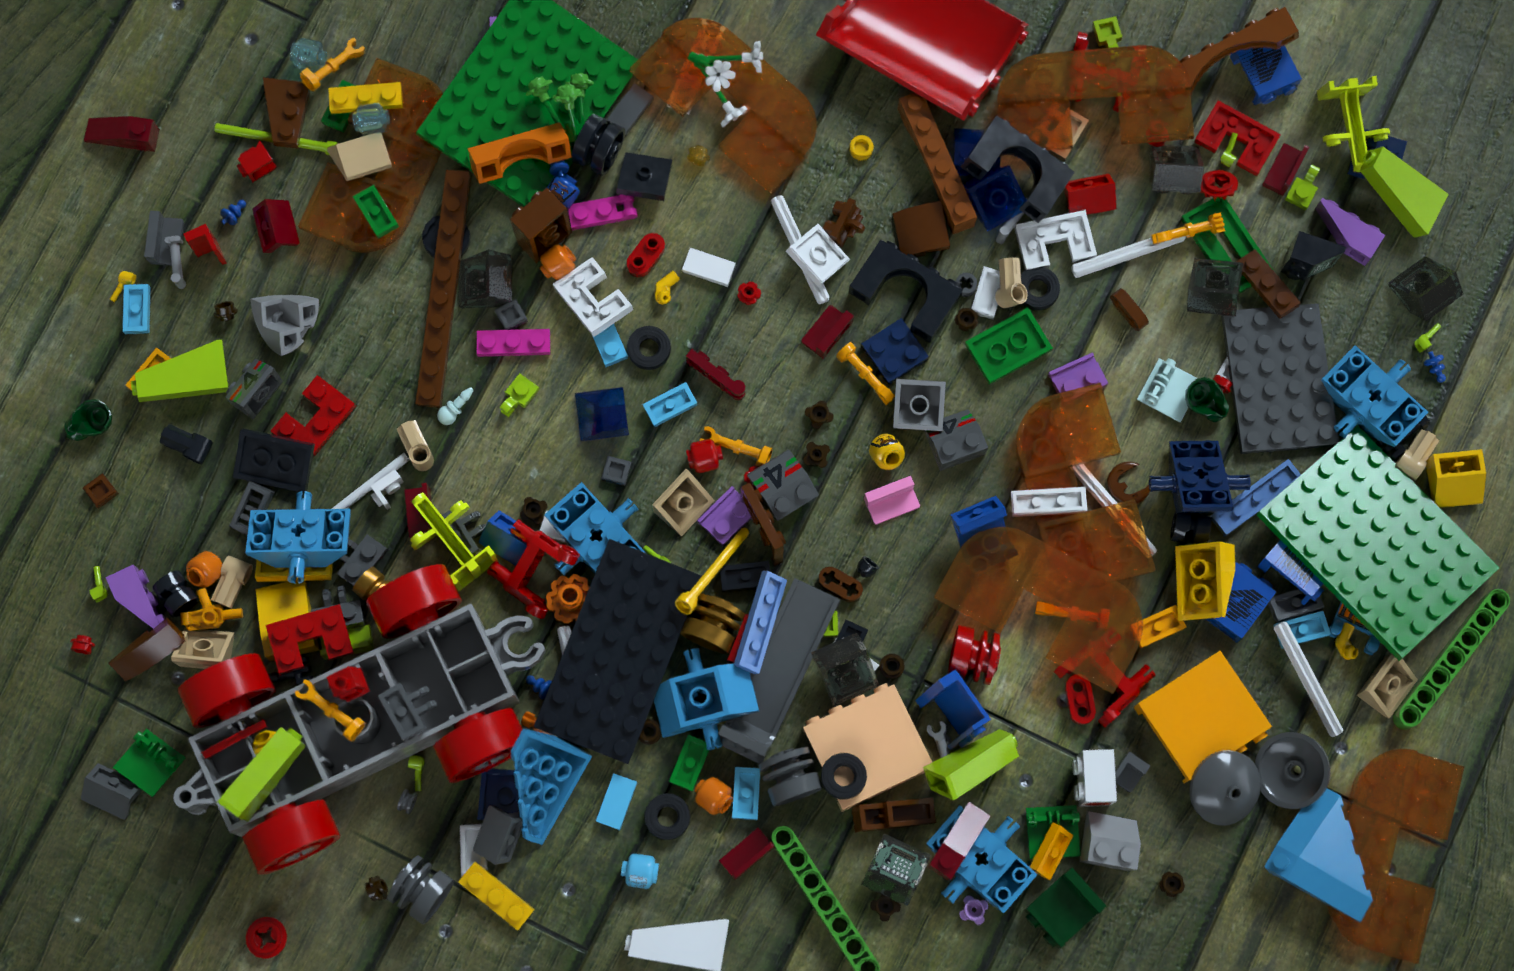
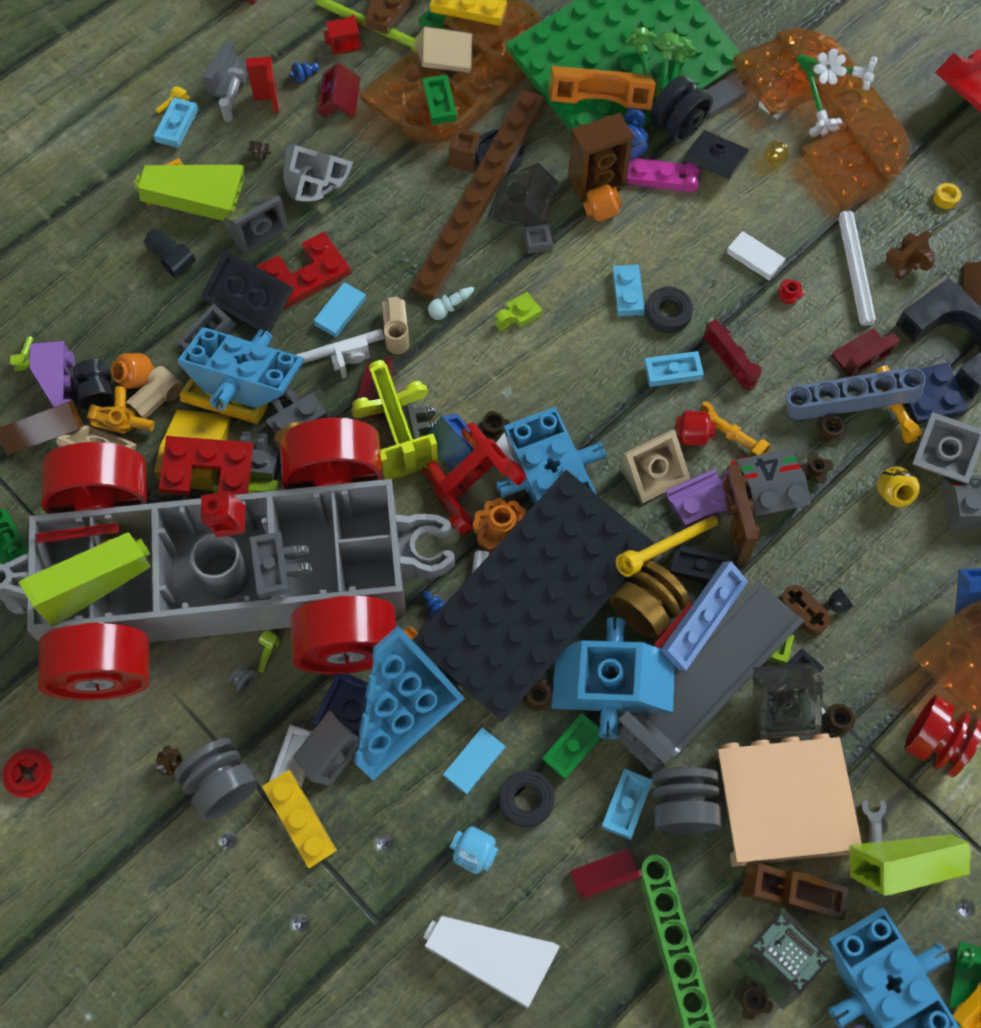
camera: 20 degrees right, 10 degrees down
dark green hair [64,399,112,441] -> none
reddish brown tile [83,473,119,509] -> none
light orange piece [294,679,366,742] -> none
clear light blue head [352,103,390,136] -> none
dark pink plate [477,329,551,357] -> none
white plate [553,257,633,337] -> none
clear blue slope [575,387,629,441] -> none
dark grey tile [601,456,632,487] -> none
red plate [627,233,665,277] -> none
yellow arm [655,270,680,304] -> none
orange head [695,777,733,815] -> none
white plate [786,224,850,287] -> none
black tyre [821,753,867,799] -> none
bright pink panel [864,476,920,525] -> none
blue panel [915,669,991,750] -> none
slope [927,802,990,881] -> none
none -> medium azure tile [313,282,367,337]
none -> reddish brown panel [449,127,481,172]
none -> sand blue beam [786,367,925,420]

